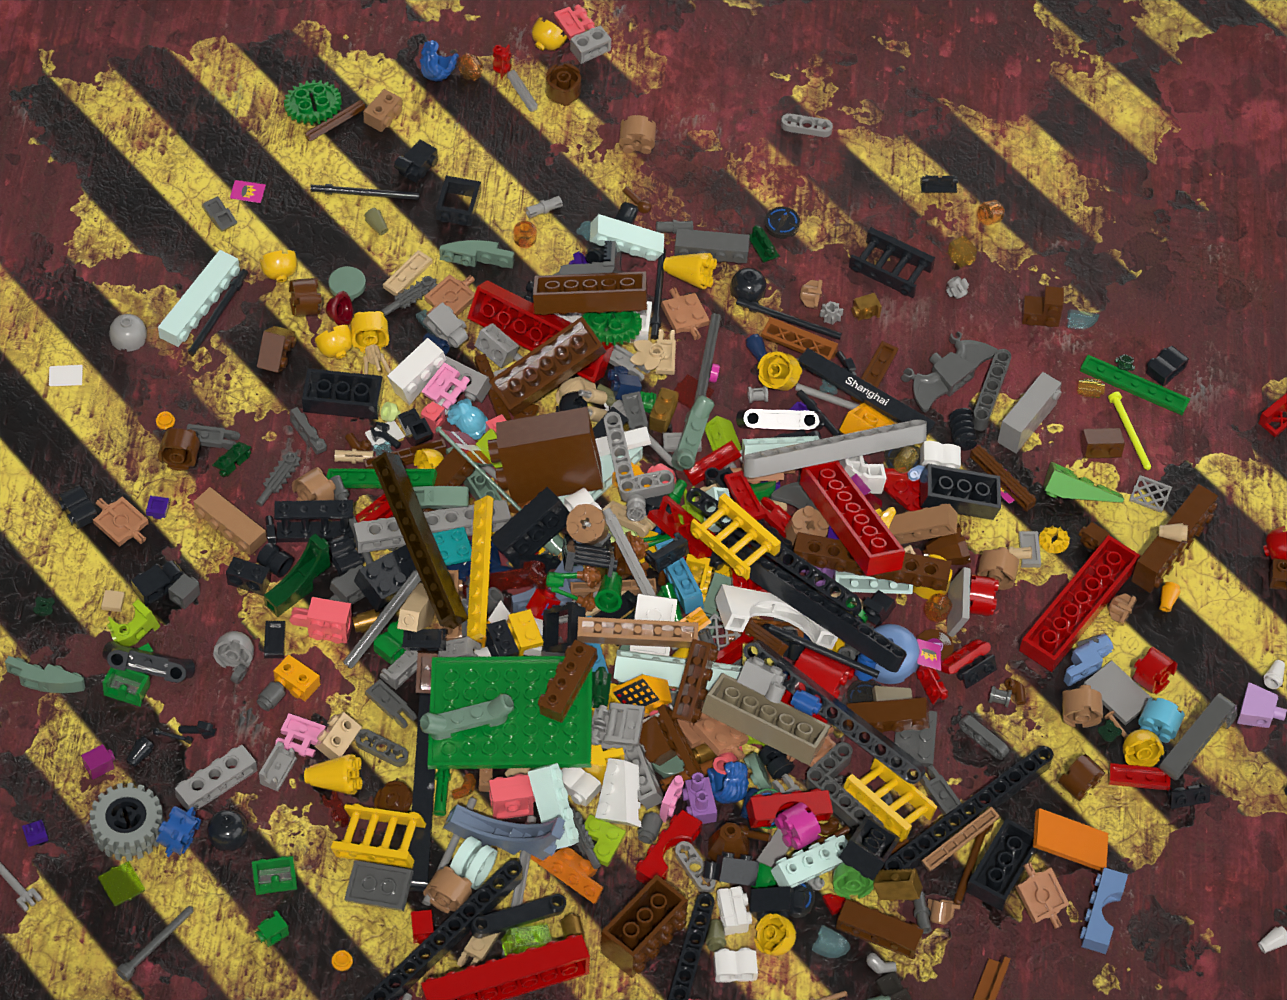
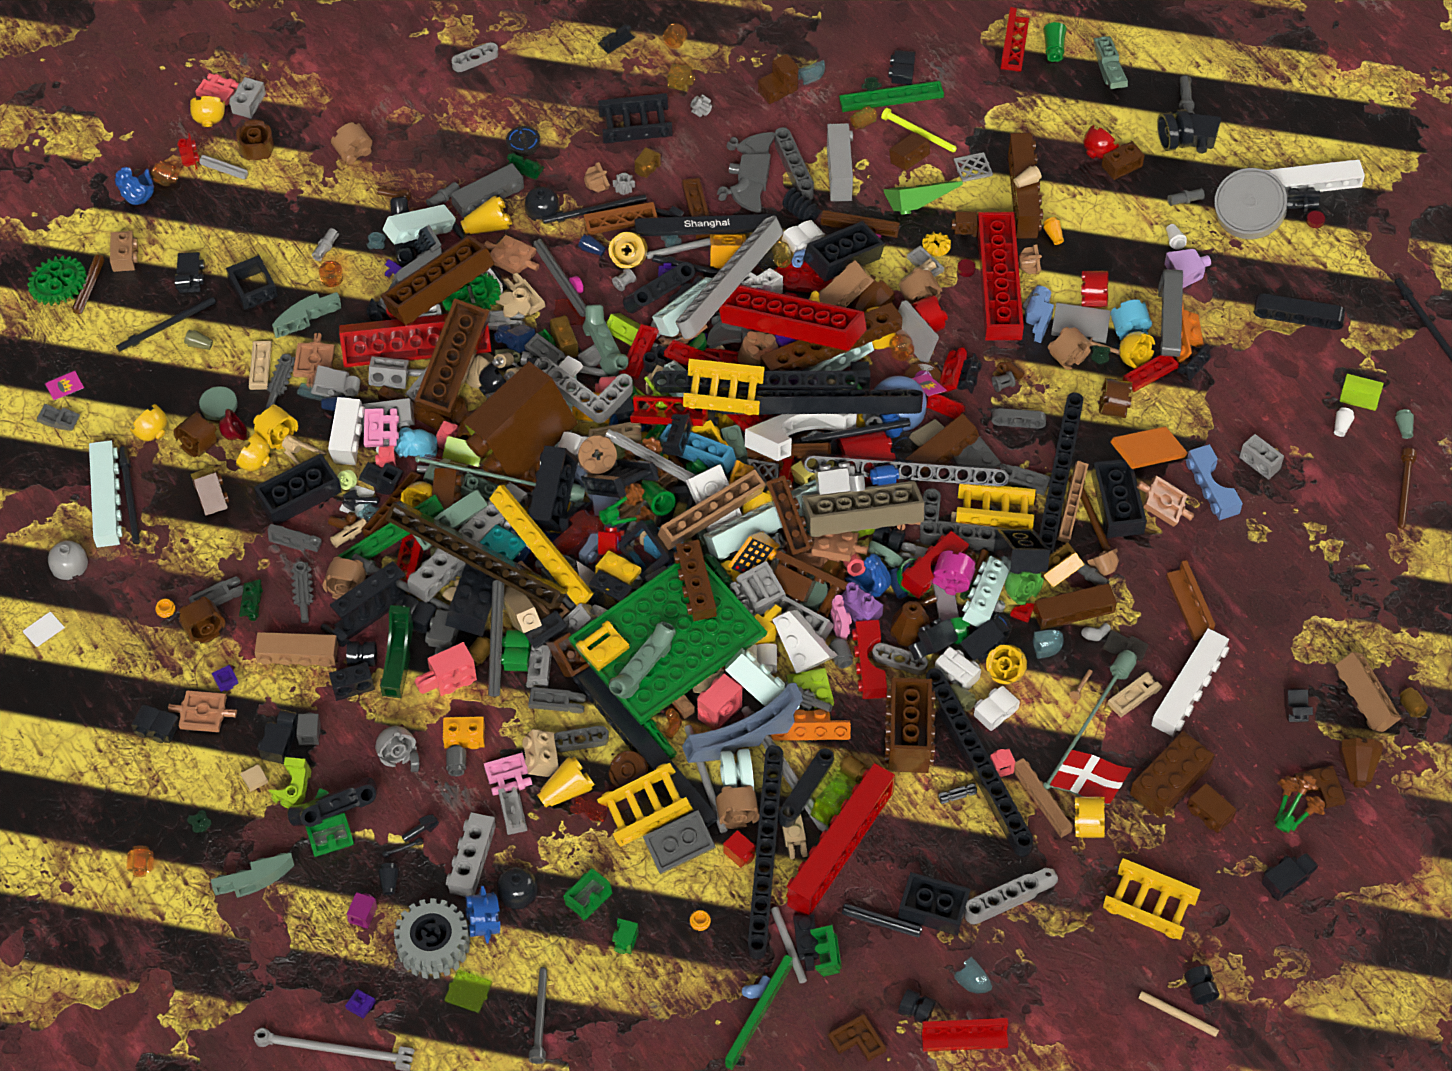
camera: 35 degrees left, 0 degrees up
black tile [264,621,286,658] -> none
light grey wheel [627,494,646,521] -> none
none -> yellow plate [576,620,629,671]
none -> dark red tile [957,259,976,277]
none -> orange bracket [1177,301,1204,363]
none -> light grey brick [1239,434,1284,480]

